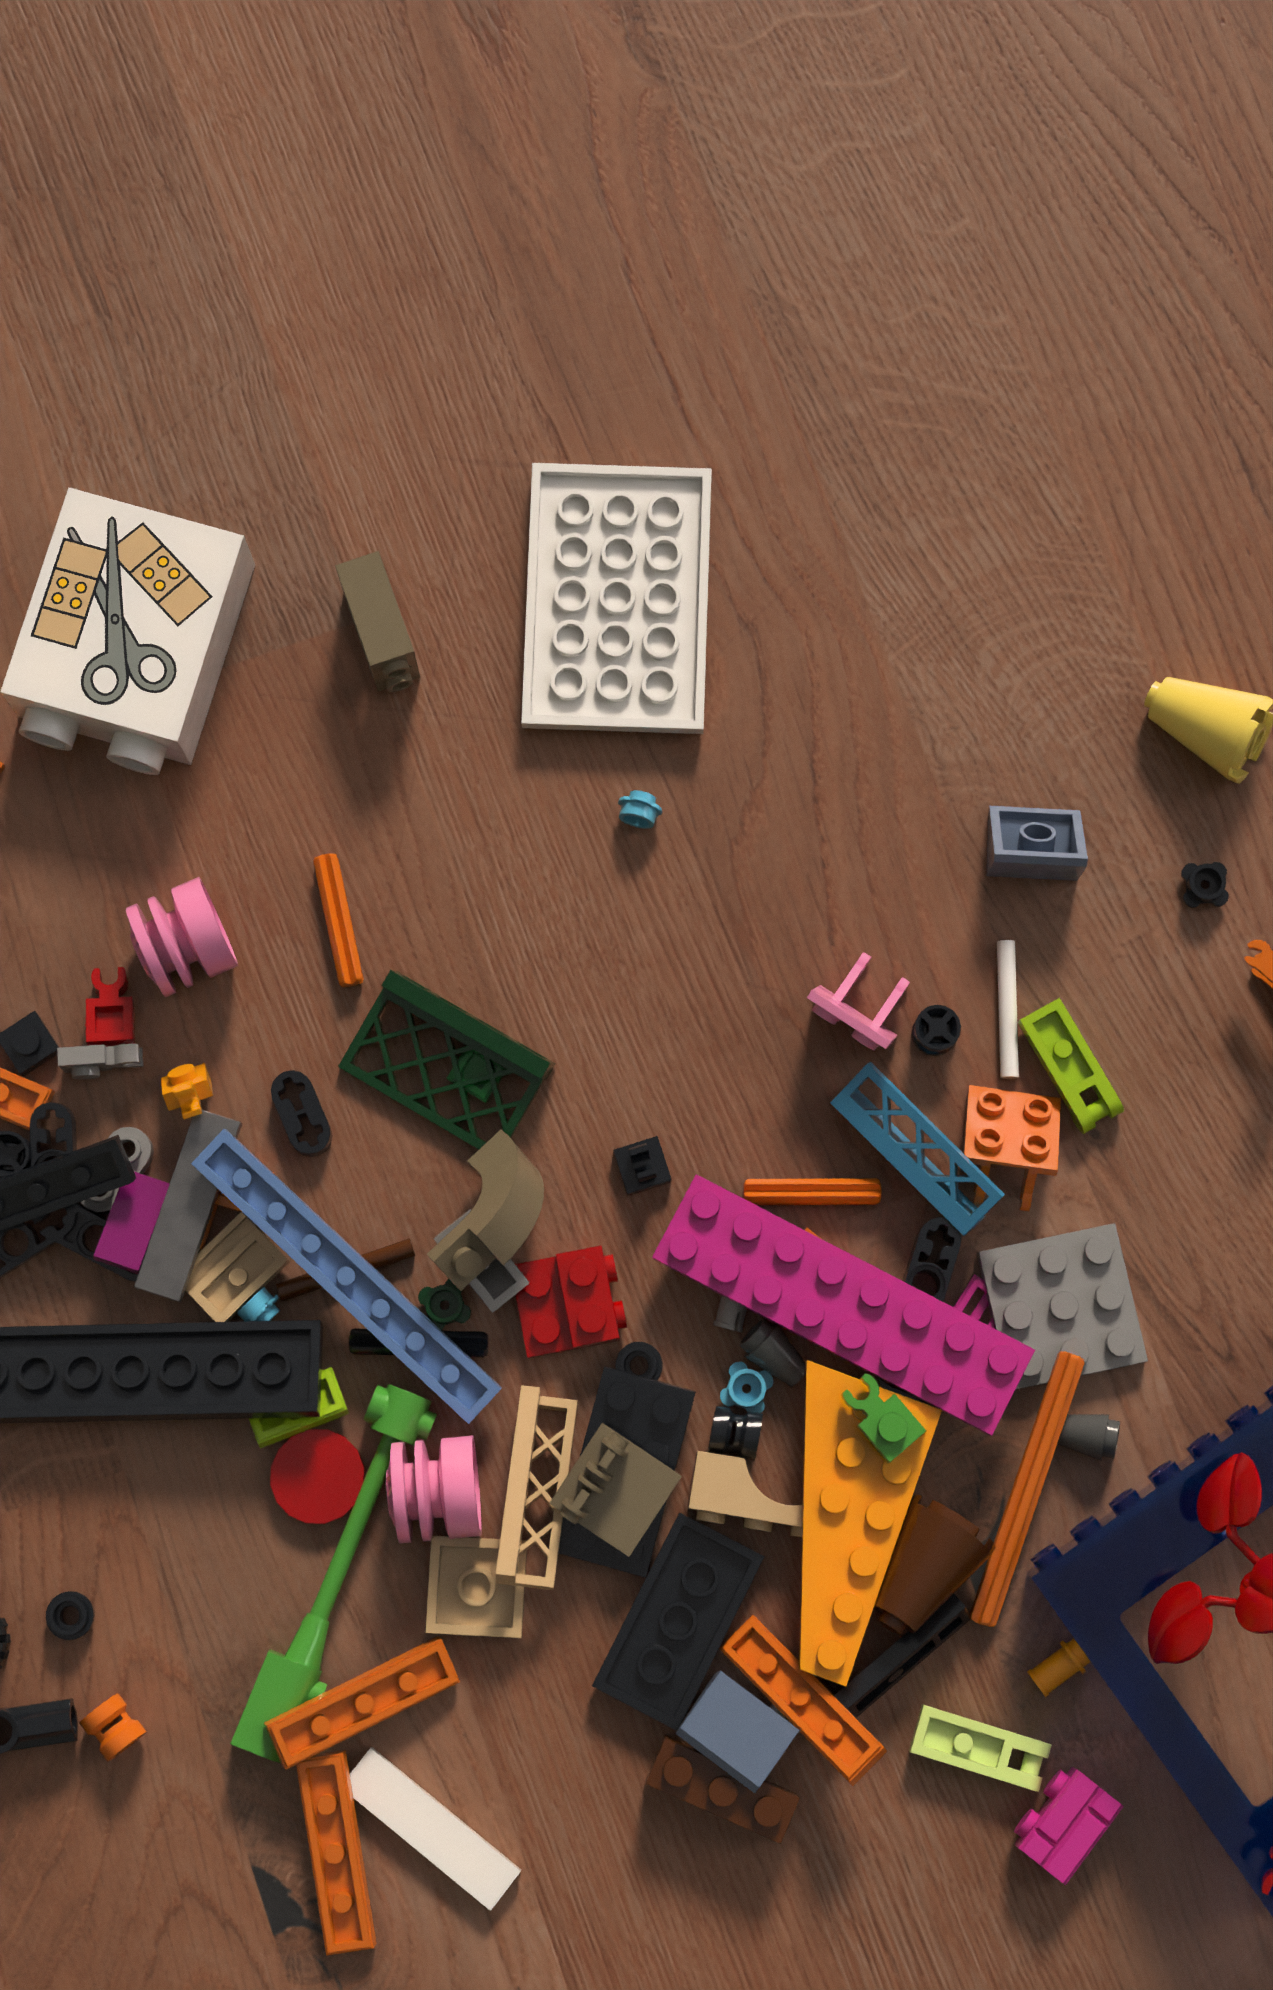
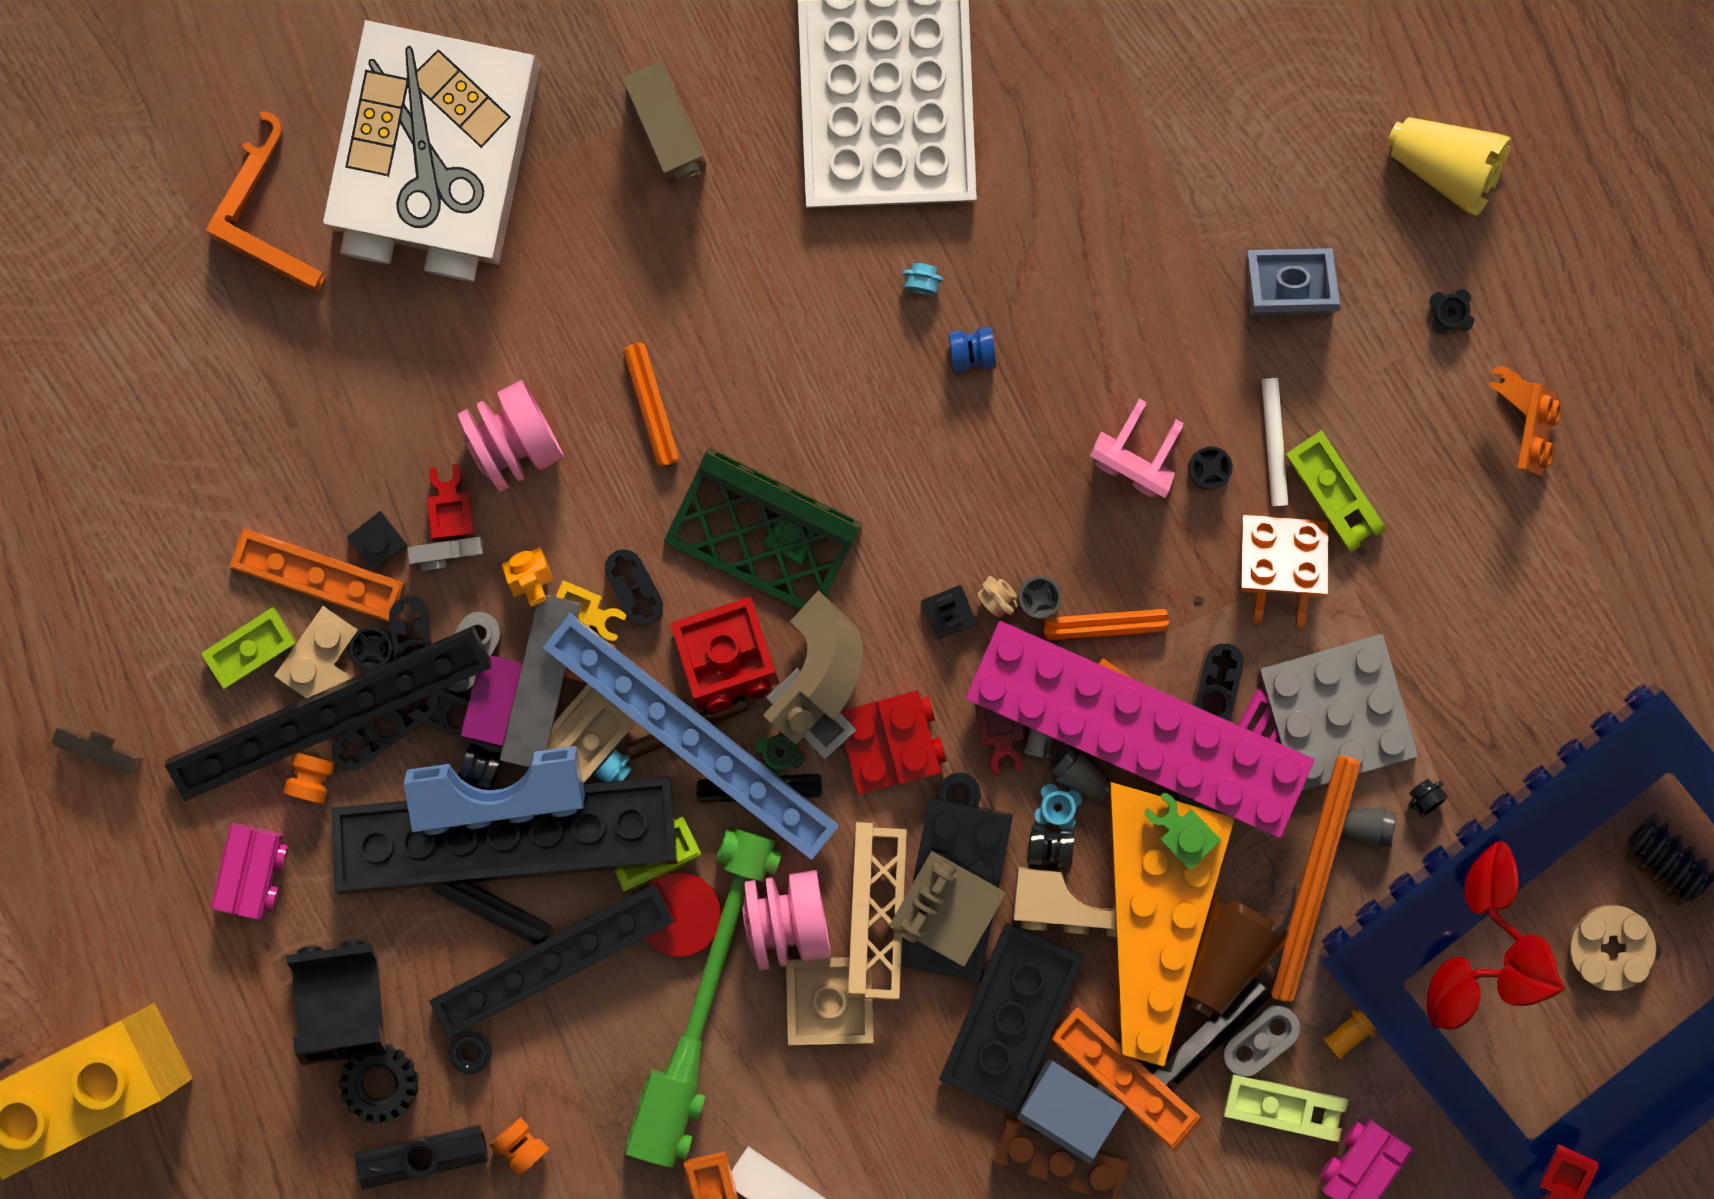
camera: 10 degrees left, 10 degrees up
orange tile [264,1636,460,1770] -> none
dark azure fence [830,1062,1005,1236] -> none
none -> medium blue arch [404,746,585,835]
none -> black plate [429,883,676,1039]
none -> black axle [431,883,551,945]
none -> black wheel [458,743,502,790]
none -> yellow plate [556,580,627,641]
none -> red plate [670,597,780,713]
none -> blue wheel [949,327,996,374]
none -> dark red plate [975,704,1024,775]
none -> tan plate [978,576,1018,618]
none -> dark grey wheel [1017,576,1062,619]
none -> light grey plate [1222,1005,1300,1076]
none -> black plate [1408,779,1448,817]

